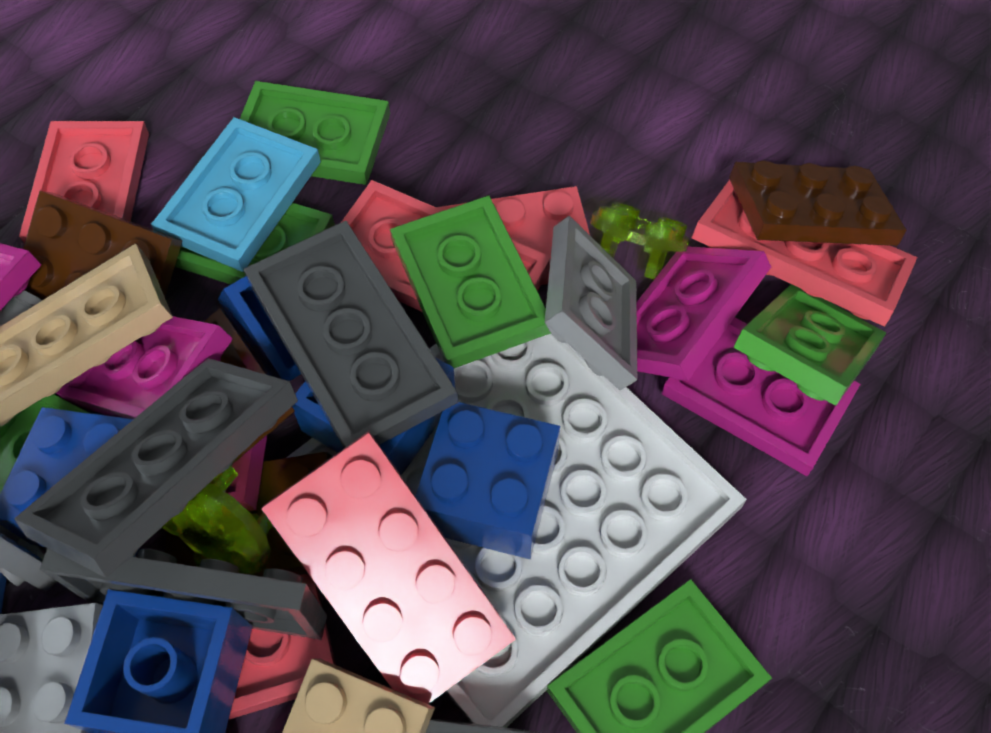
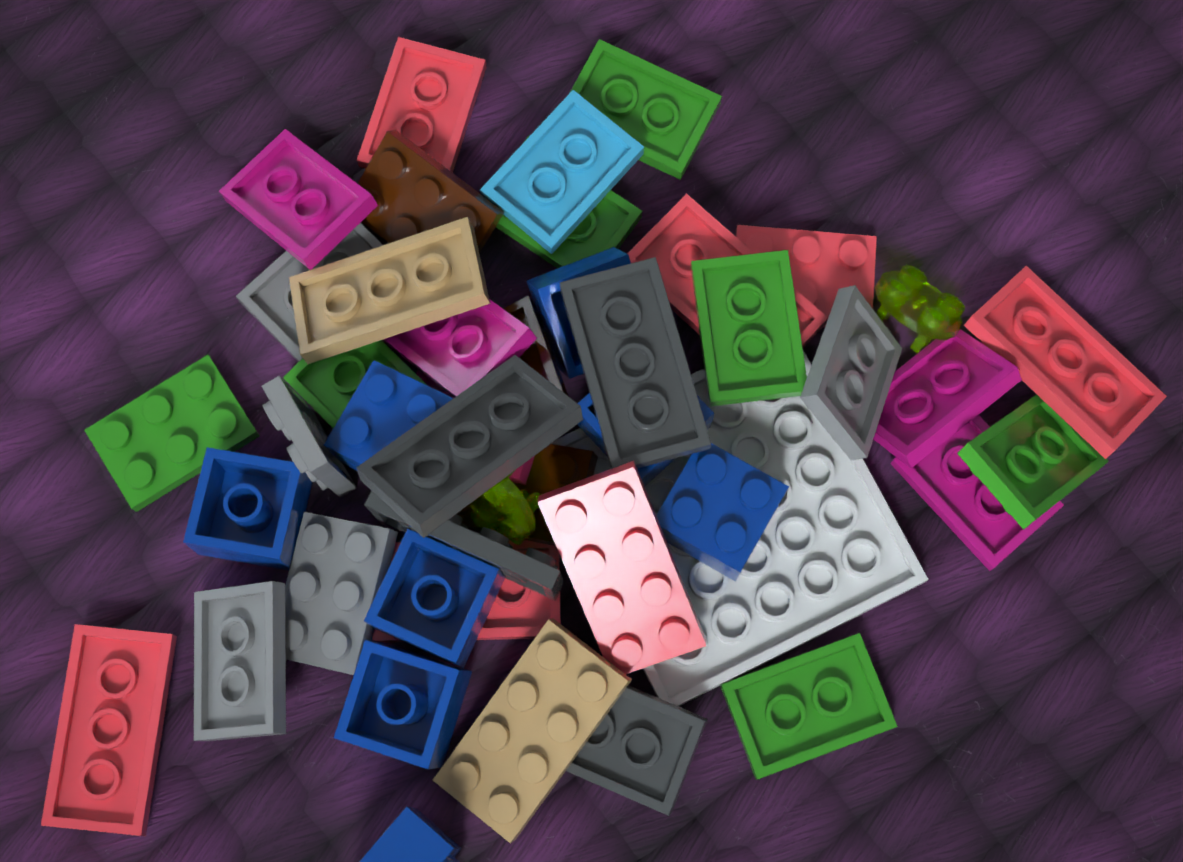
camera: 15 degrees right, 15 degrees up
reddish brown plate [729,161,907,246] -> none

